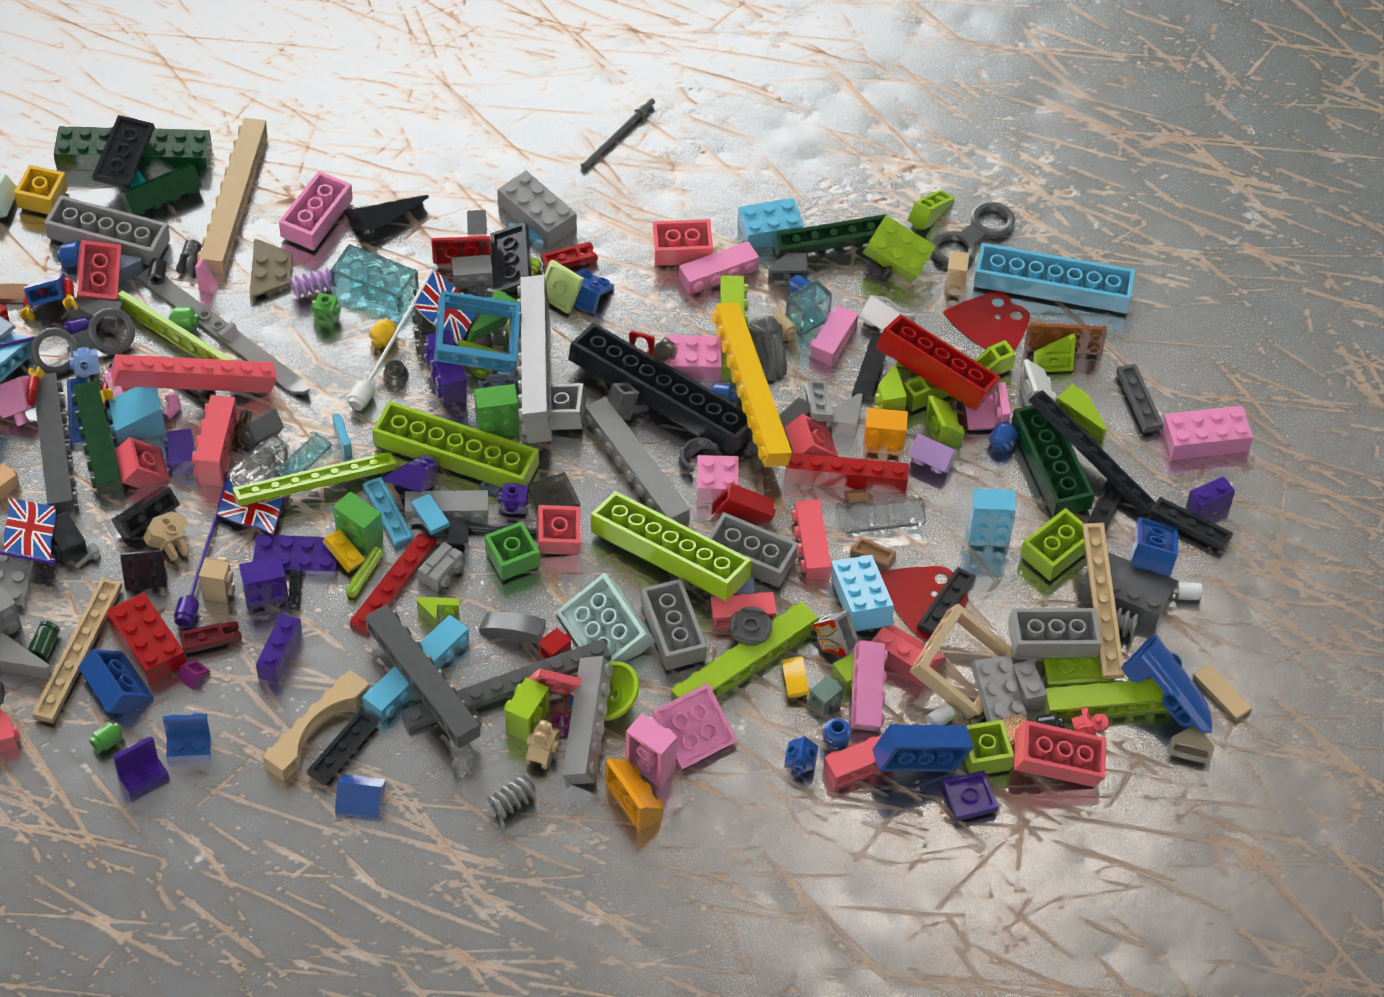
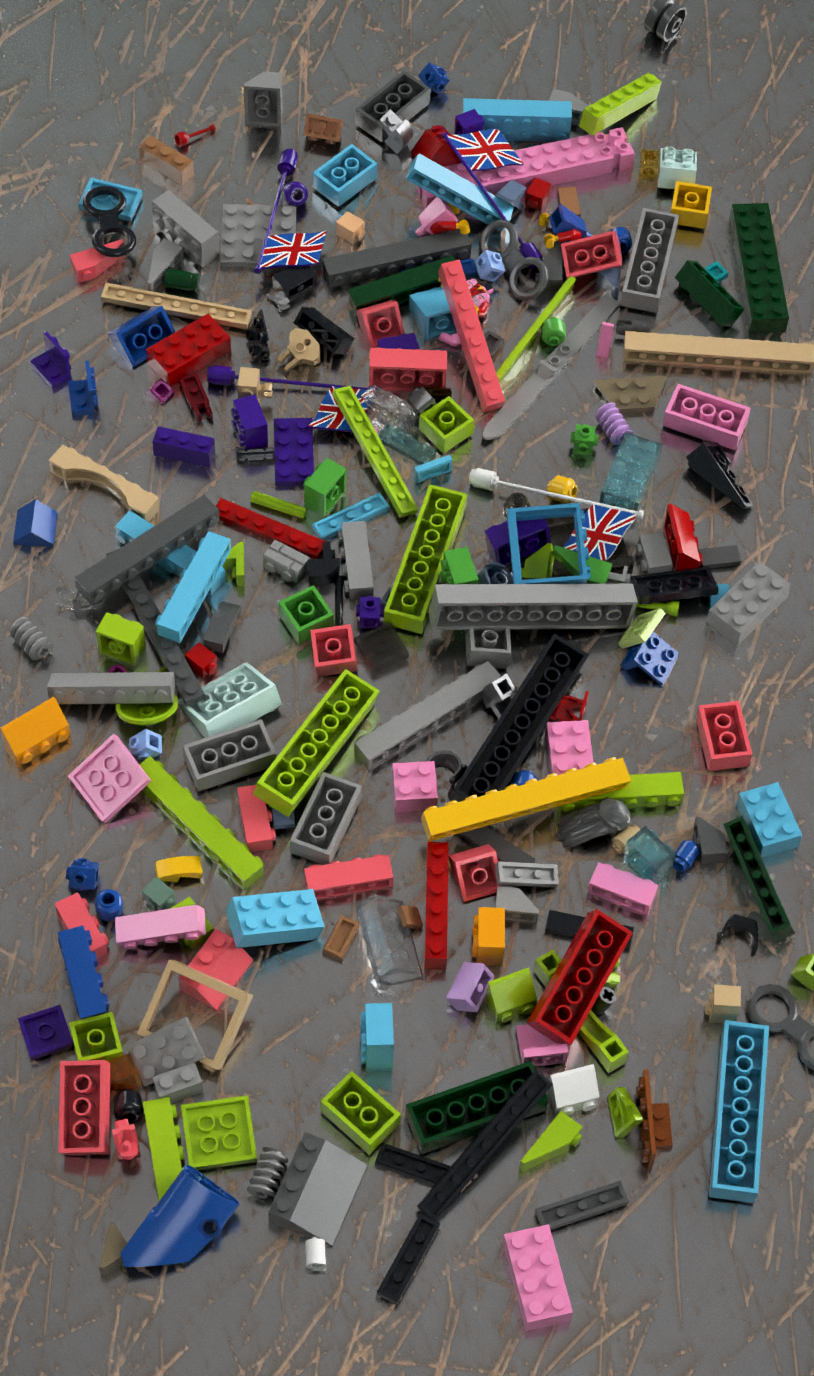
camera: 85 degrees right, 5 degrees up
bright green brick [89,722,123,753] -> none
black plate [92,115,155,189] -> none
black piece [147,258,167,285] -> none
black plate [307,709,378,785] -> none
yellow plate [322,529,365,573] -> none
dark purple slope [383,455,439,493] -> none
medium azure tile [411,494,450,535] -> none
tan hinge [525,720,561,769] -> none
coral tile [528,669,581,695] -> none
red plate [541,242,598,270] -> none
bright pink brick [626,714,677,788] -> none
clear smoke cone [653,336,678,363] -> none
bright pink brick [679,241,759,294] -> none
red slope [710,483,776,526] -> none
dark grey tile [730,607,772,646] -> none
light grey torso [811,611,859,656] -> none
white slope [859,295,916,333] -> none
lime brick [863,215,936,284] -> none
lime slope [873,366,907,411] -> none
red piece [880,566,968,642] -> none
black tile [917,567,976,636] -> none
white piece [925,703,955,725] -> none
red piece [943,292,1030,351] -> none
blue head [989,422,1019,453] -> none
light grey brick [1008,608,1102,658] -> none
tan plate [1082,523,1125,679] -> none
blue slope [1130,517,1178,576] -> none
dark purple brick [1186,476,1235,517] -> none
tan tile [1193,663,1253,722] -> none
none -> light blue brick [129,729,162,762]
none -> medium azure brick [155,531,231,643]
none -> lime brick [419,396,474,453]

